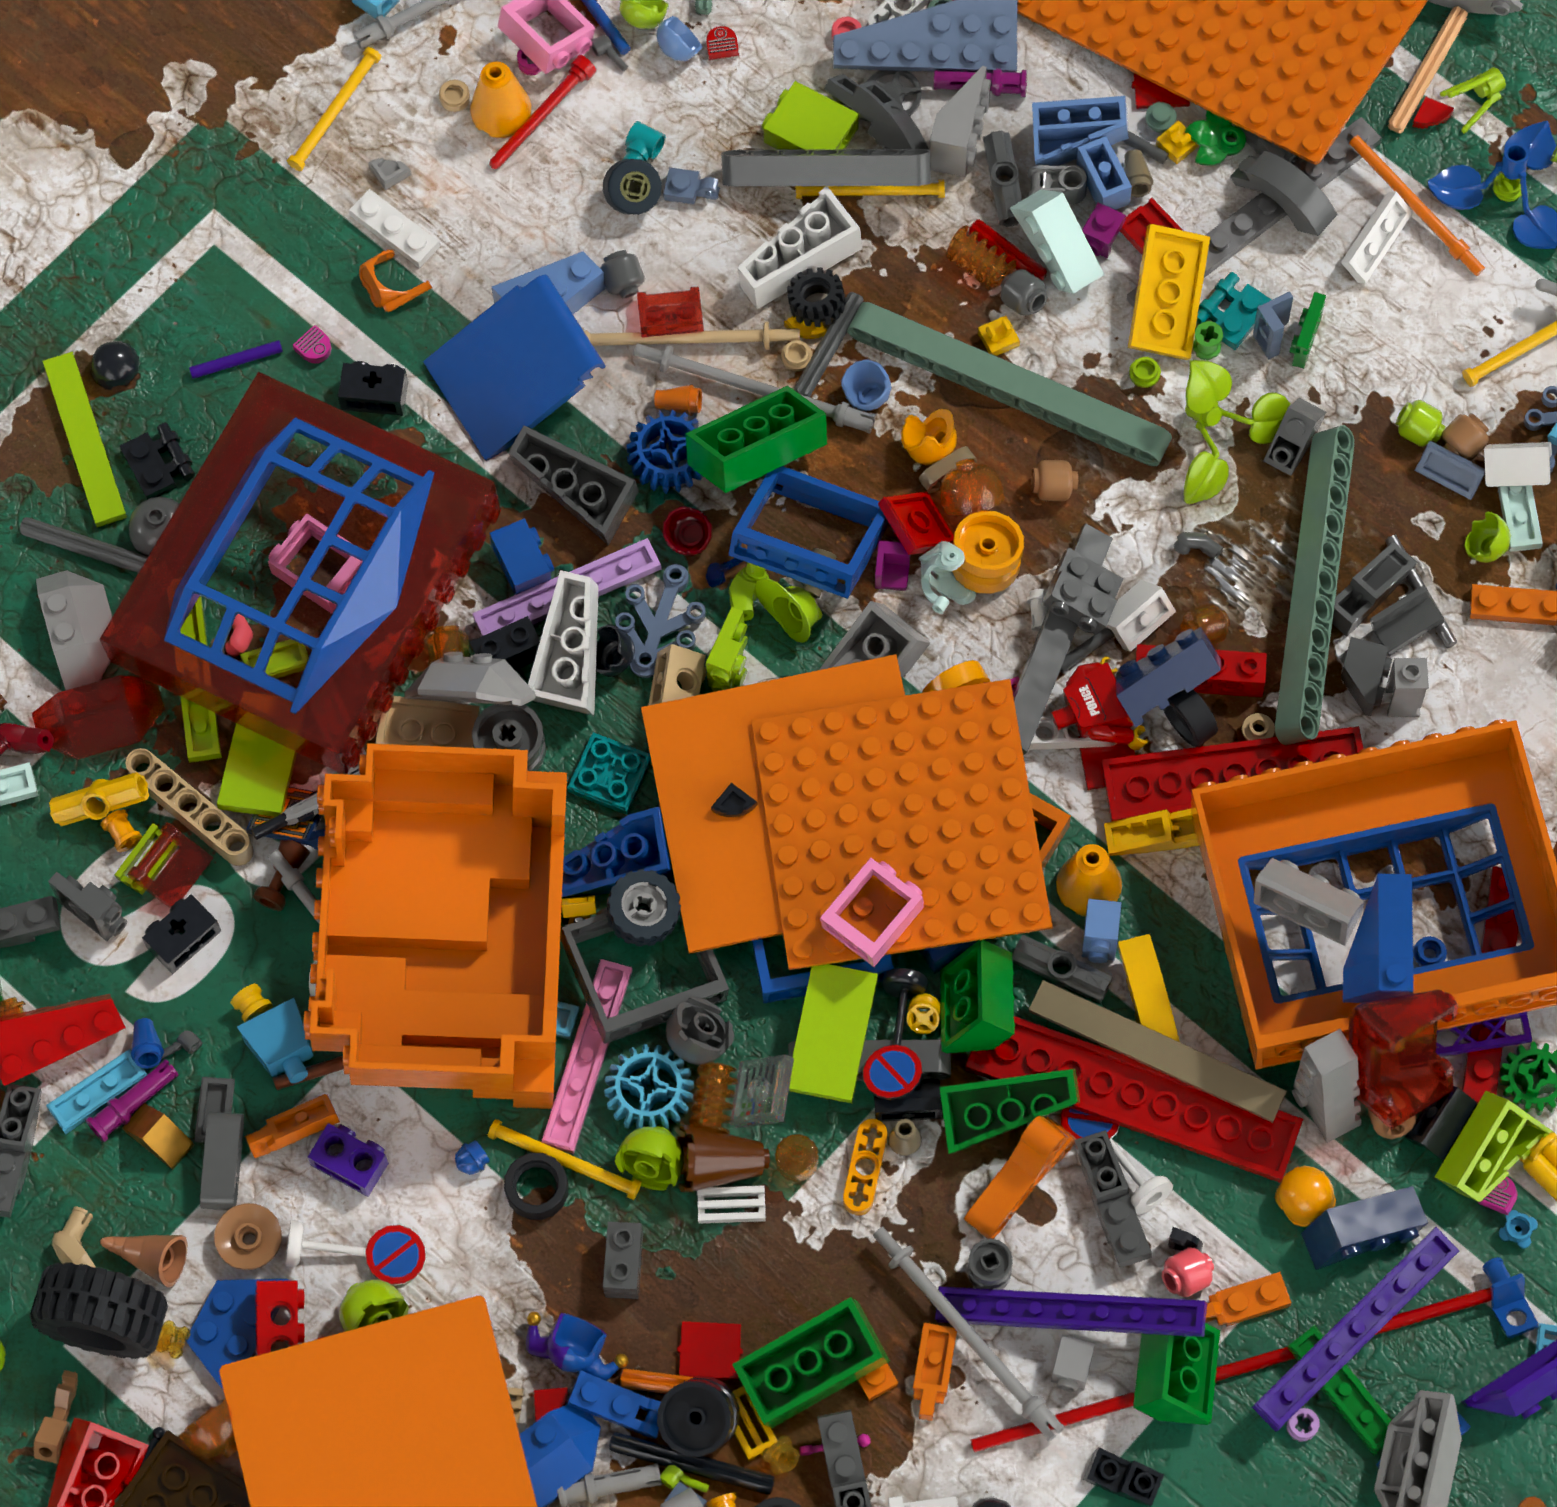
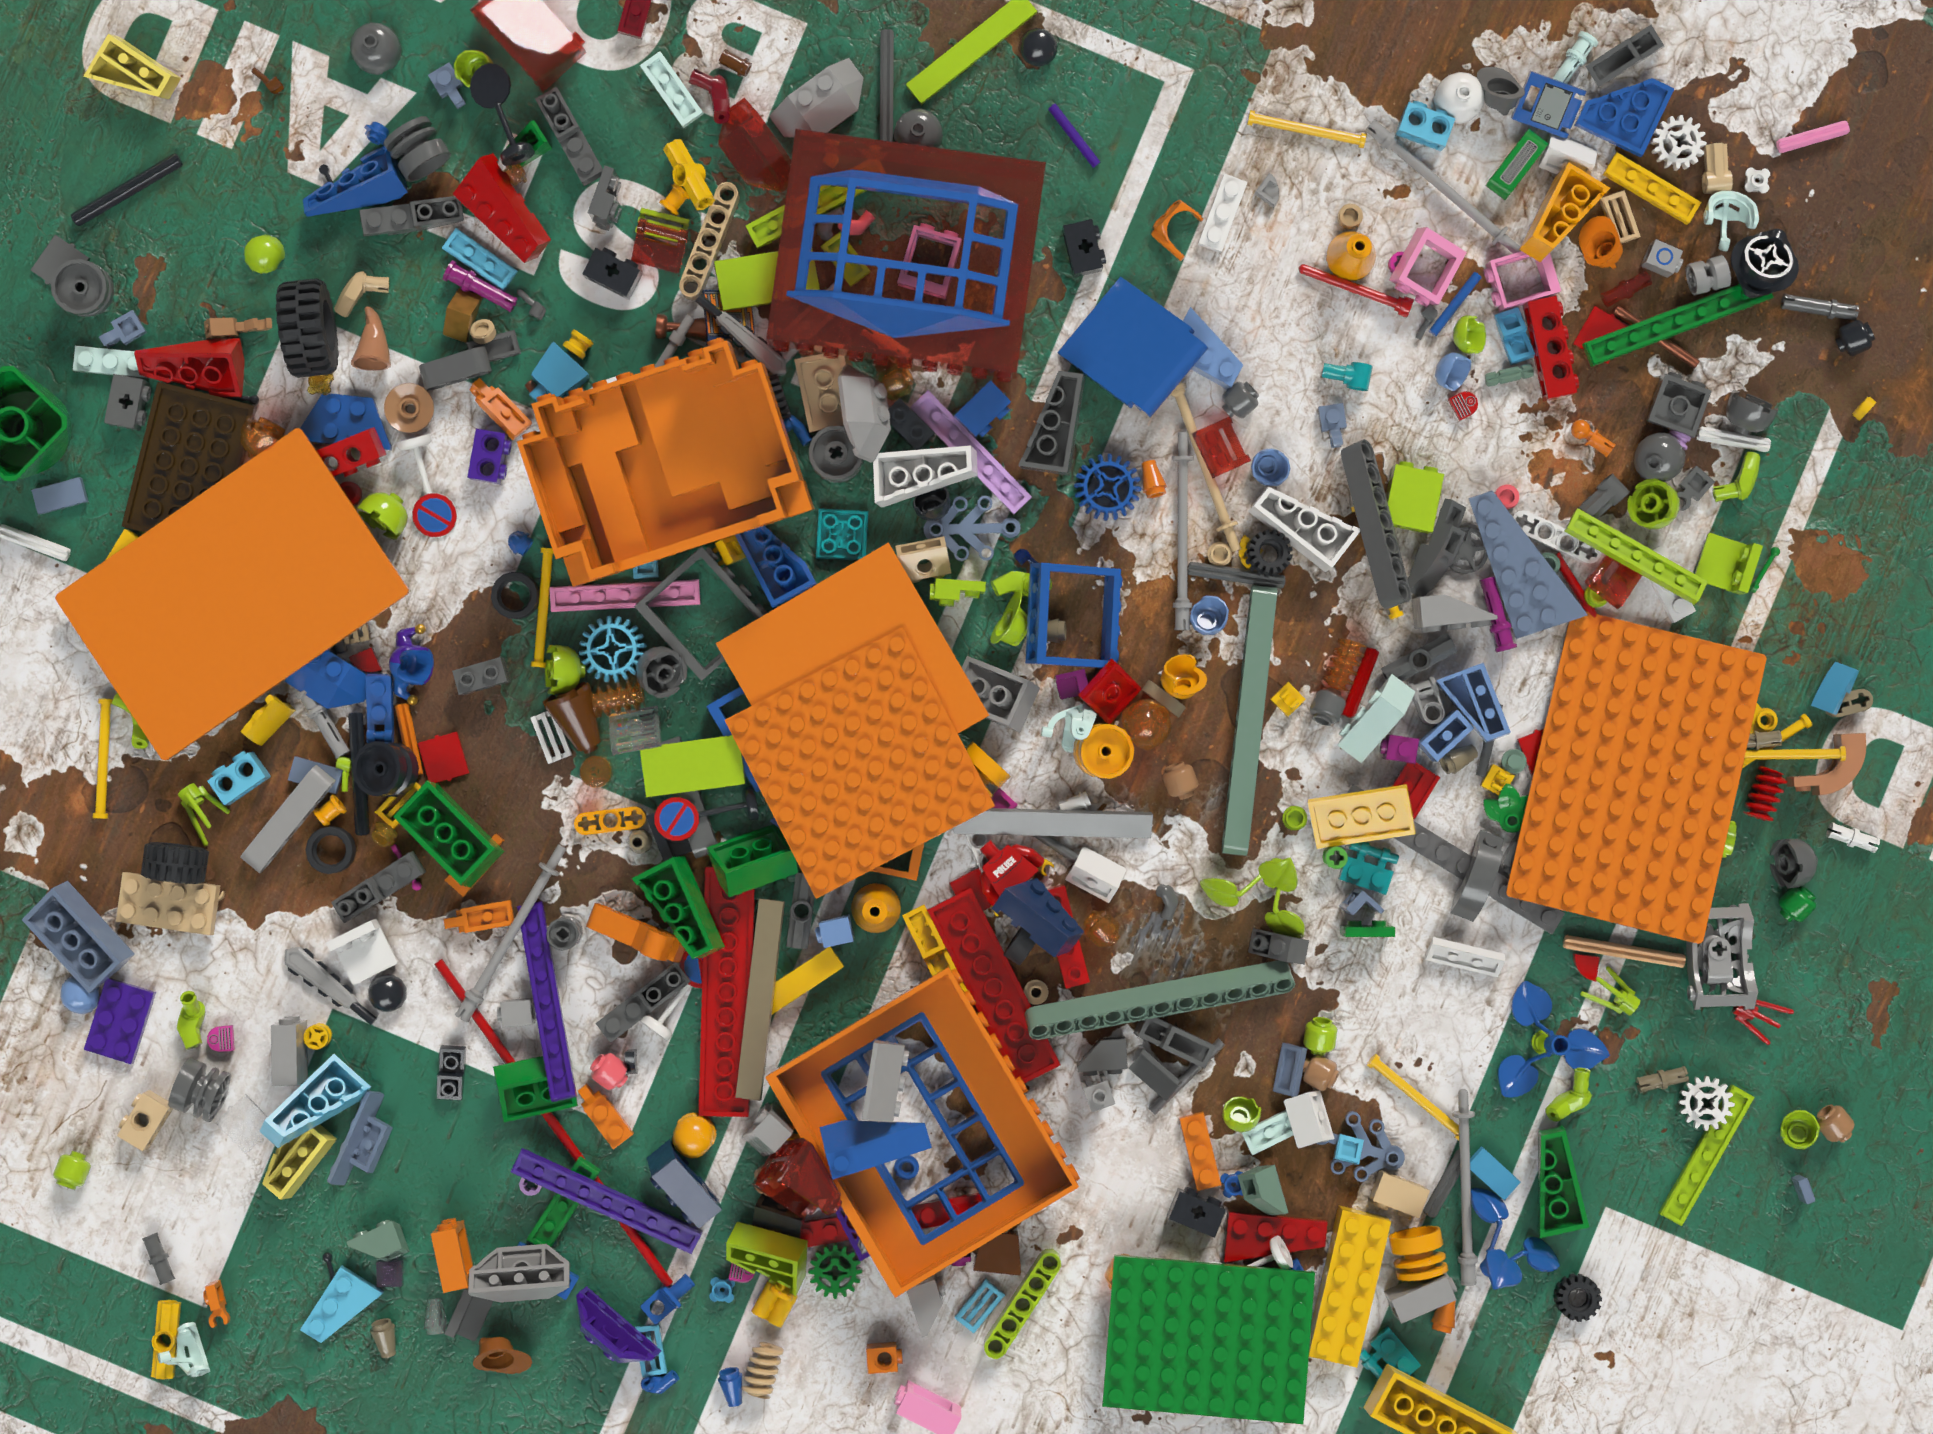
camera: 70 degrees right, 20 degrees up
black plate [119,422,195,499] -> none
blue cone [131,1018,164,1068] -> none
dark pink tile [293,325,331,363] -> none
black wheel [603,159,662,215] -> none
black wheel [606,869,681,947] -> none
dark red hair [663,506,712,556] -> none
green brick [685,385,828,493] -> none
black tile [711,783,758,817] -> none
bright pink window [820,858,924,967] -> none
yellow wheel [906,993,941,1034] -> none
dark grey plate [1041,548,1124,635] -> none
orange bar [1349,135,1485,277] -> none
none -> tan tile [470,319,496,344]
none -> medium blue hair [1251,449,1291,486]

